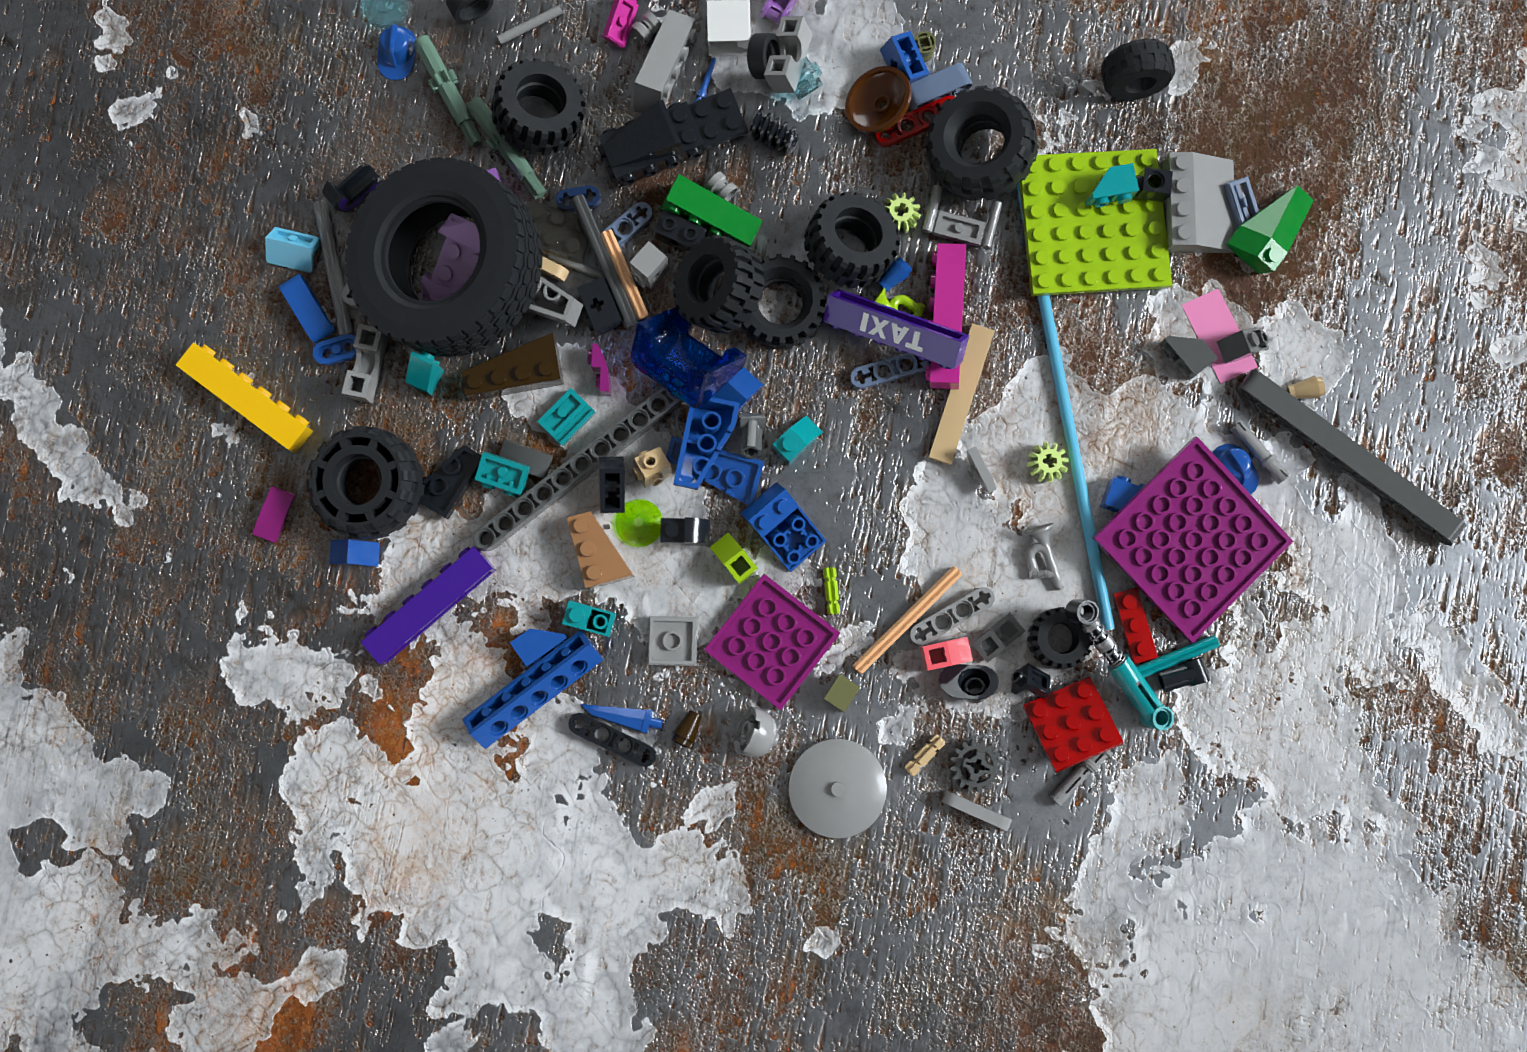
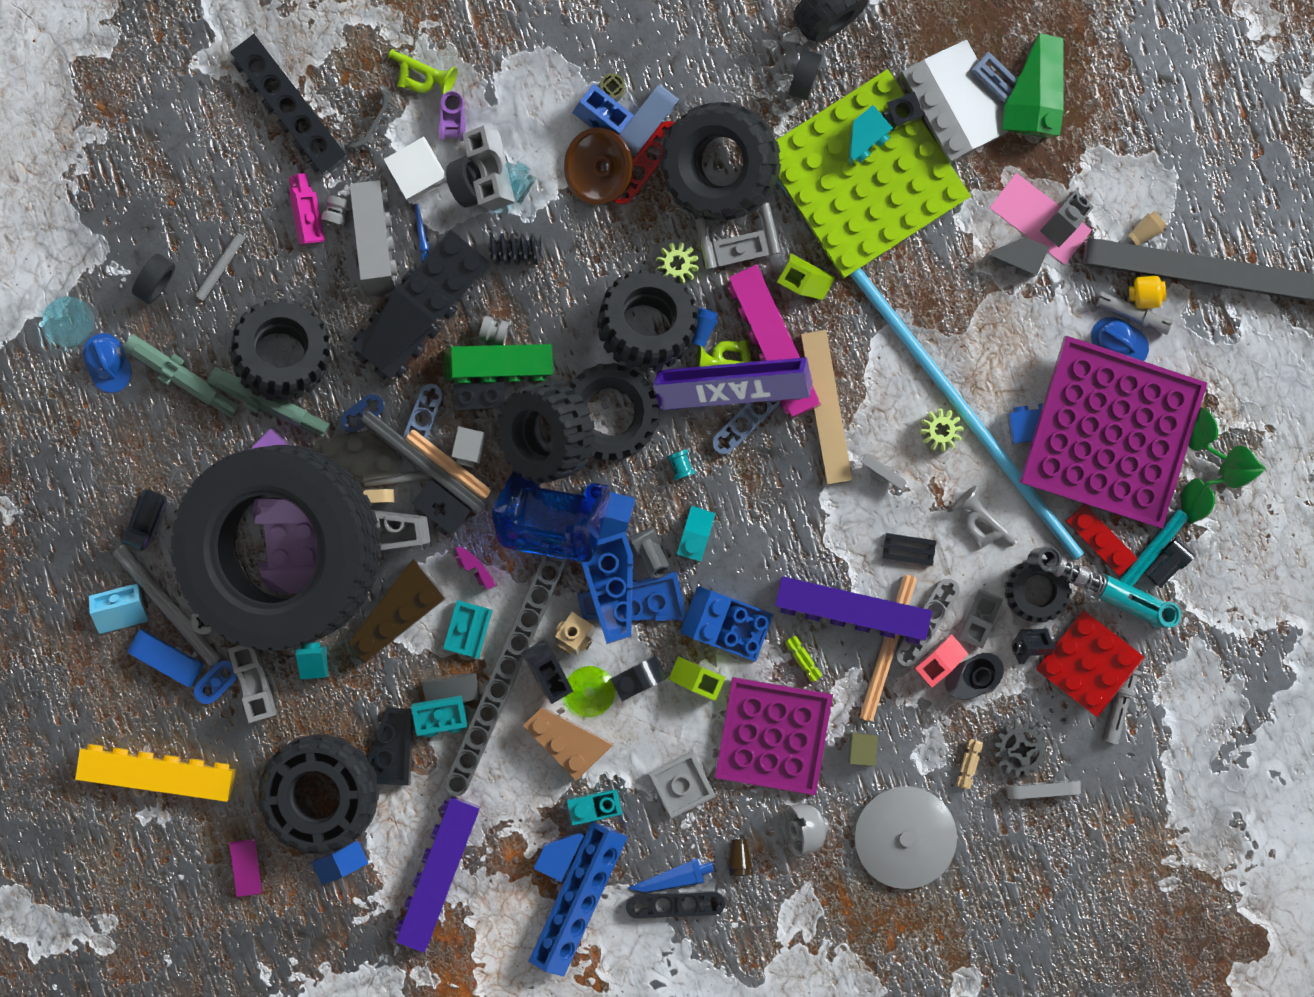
camera: 30 degrees left, 5 degrees up
none -> teal bush [666,449,696,481]
none -> dark purple brick [775,576,933,644]
none -> lime slope [777,253,835,300]
none -> black tyre [788,49,822,101]
none -> black tile [882,533,937,566]
none -> yellow head [1129,276,1166,309]
none -> green plant [1181,407,1266,524]

